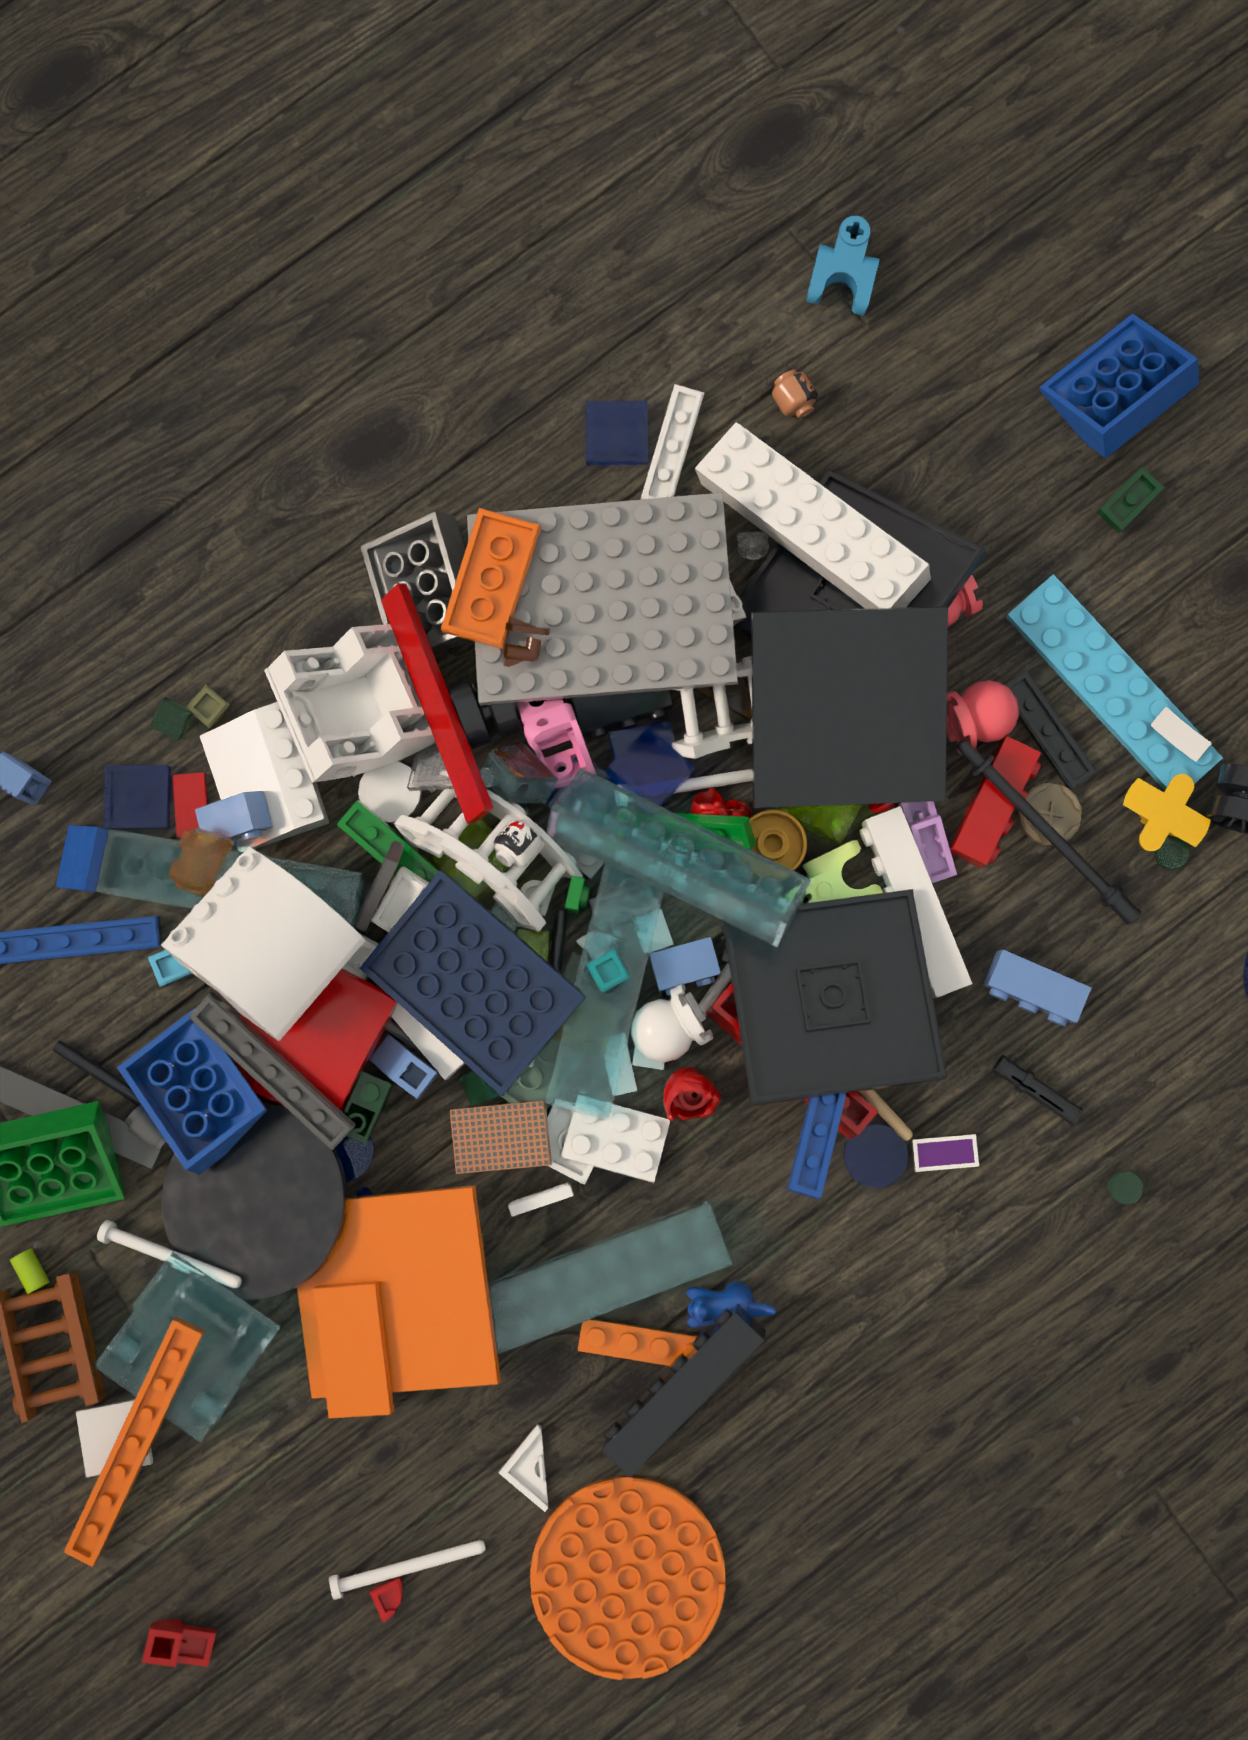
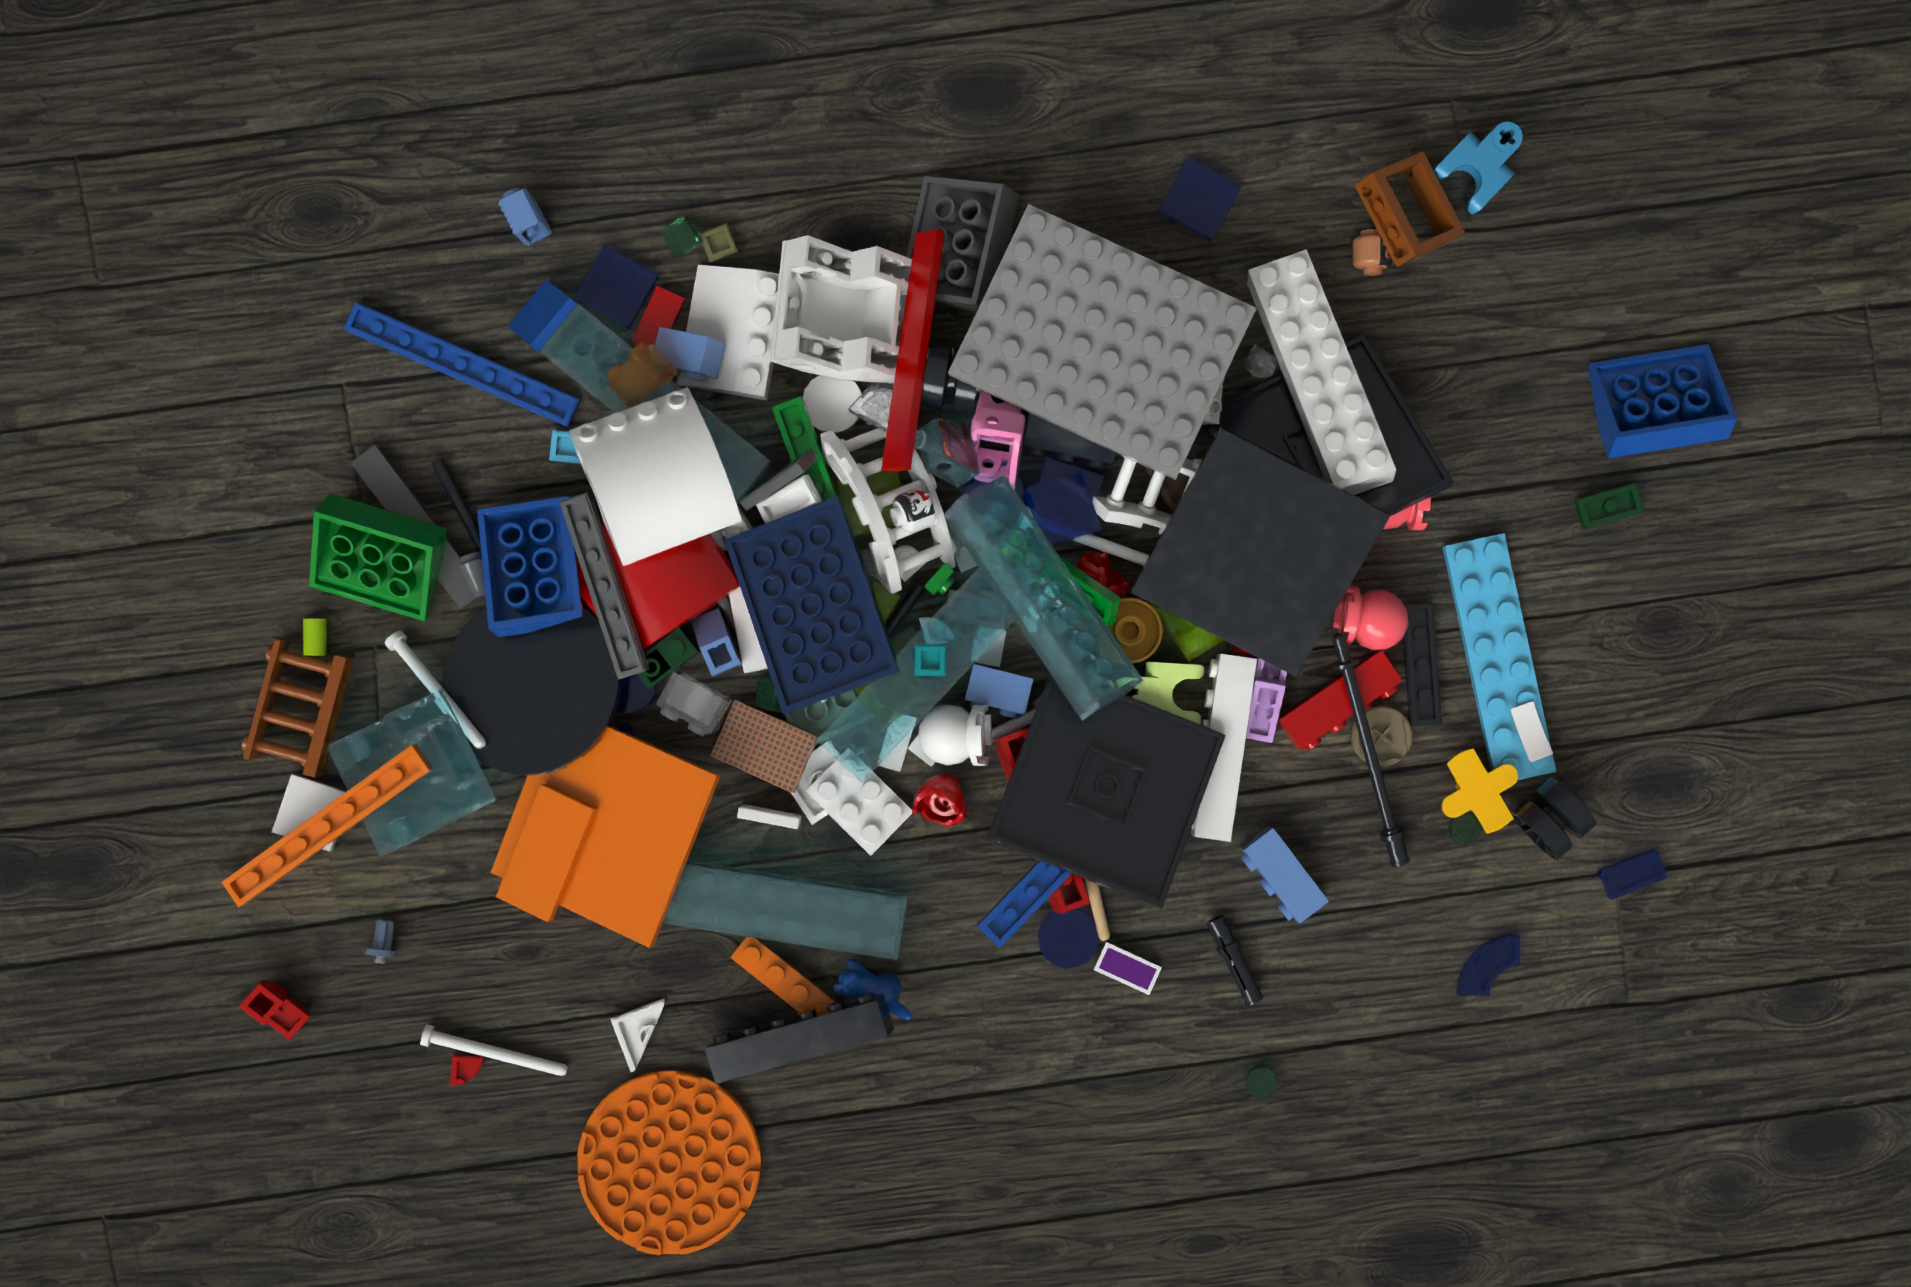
camera: 35 degrees right, 5 degrees up
orange tile [441,508,542,650] -> none
reddish brown piece [503,616,550,667] -> none
white tile [640,384,704,500] -> none
none -> sand blue piece [365,920,397,964]
none -> clear brick [656,671,734,736]
none -> dark orange window [1354,151,1465,267]

